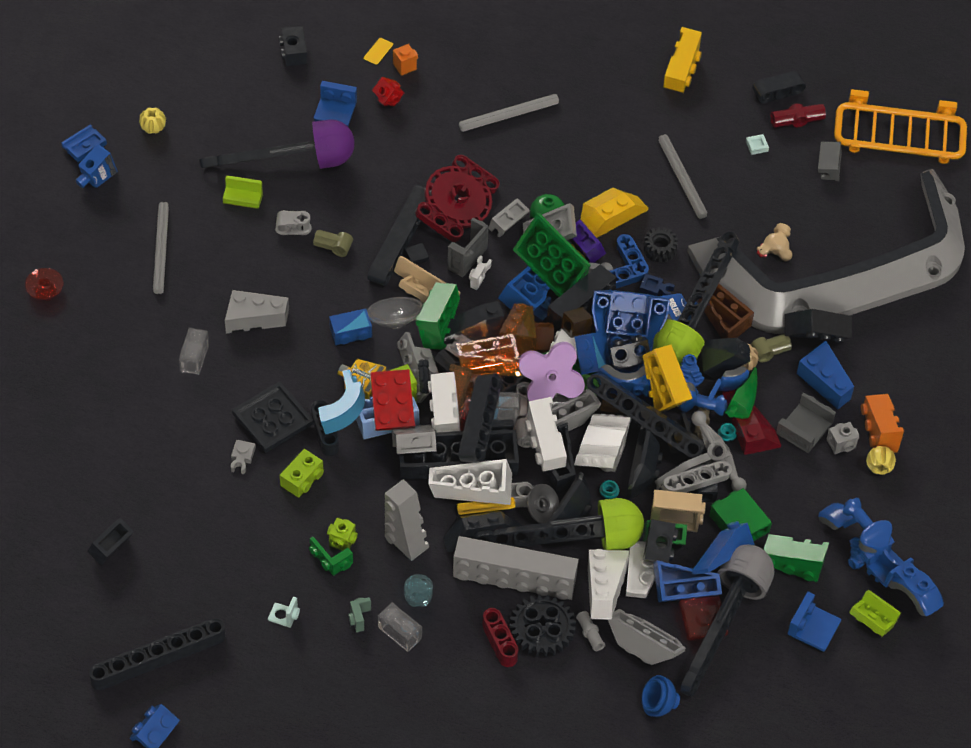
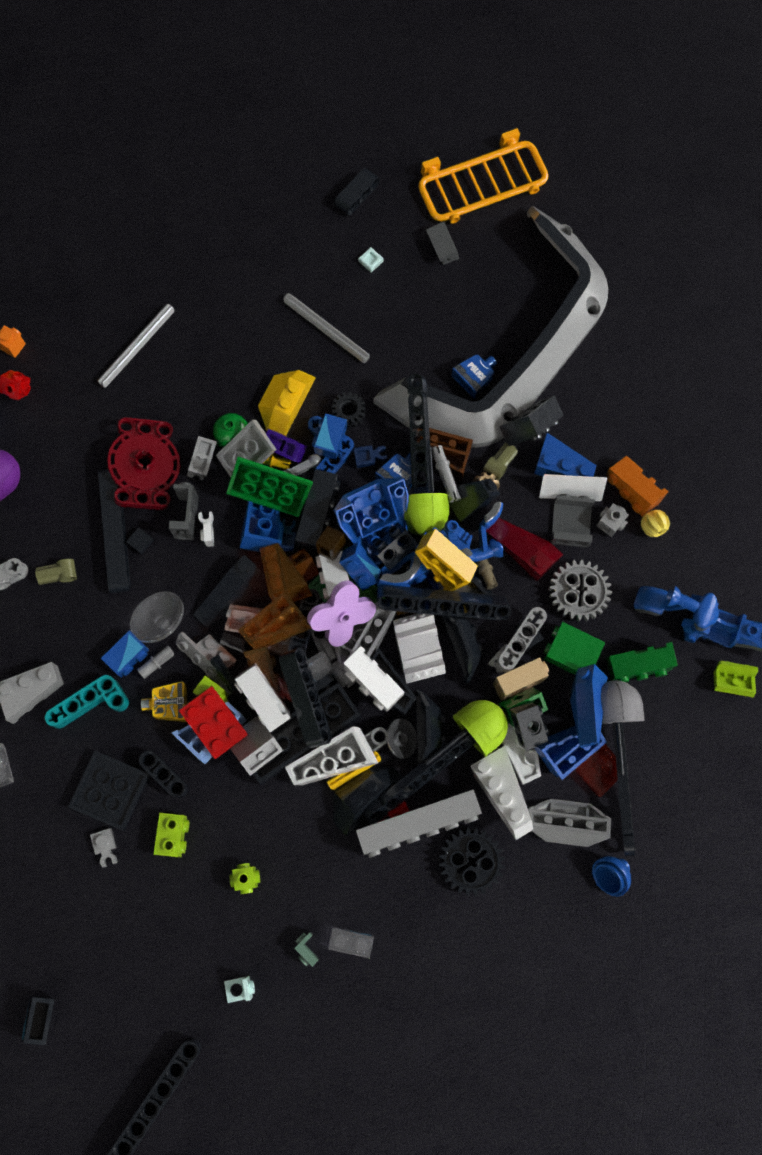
camera: 30 degrees left, 20 degrees up
green bracket [309,537,353,576] -> none
arch [318,369,365,434] -> none
light grey wedge [384,479,429,561] -> none
tan bracket [394,256,460,303] -> none
clear light blue wheel [404,574,433,607] -> none
green wedge [416,282,460,350] -> none
dark red beam [482,608,518,667] -> none
light grey pin [576,611,605,651] -> none
teal plate [600,480,619,499] -> none
light grey piece [654,411,746,491] -> none
yellow wedge [663,27,702,93] -> none
teal plate [718,423,737,441] -> none
green piece [725,367,757,419] -> none
tan animal [757,223,792,262] -> none
dark red piece [770,104,826,127] -> none
blue bracket [788,592,841,652] -> none
none -> teal beam [45,675,129,729]
none -> light grey axle [137,646,174,679]
none -> blue brick [312,413,347,460]
none -> light grey pin [432,445,461,503]
none -> blue torso [452,355,497,400]
none -> white sticker [539,474,607,501]
none -> light grey gear [548,560,612,622]

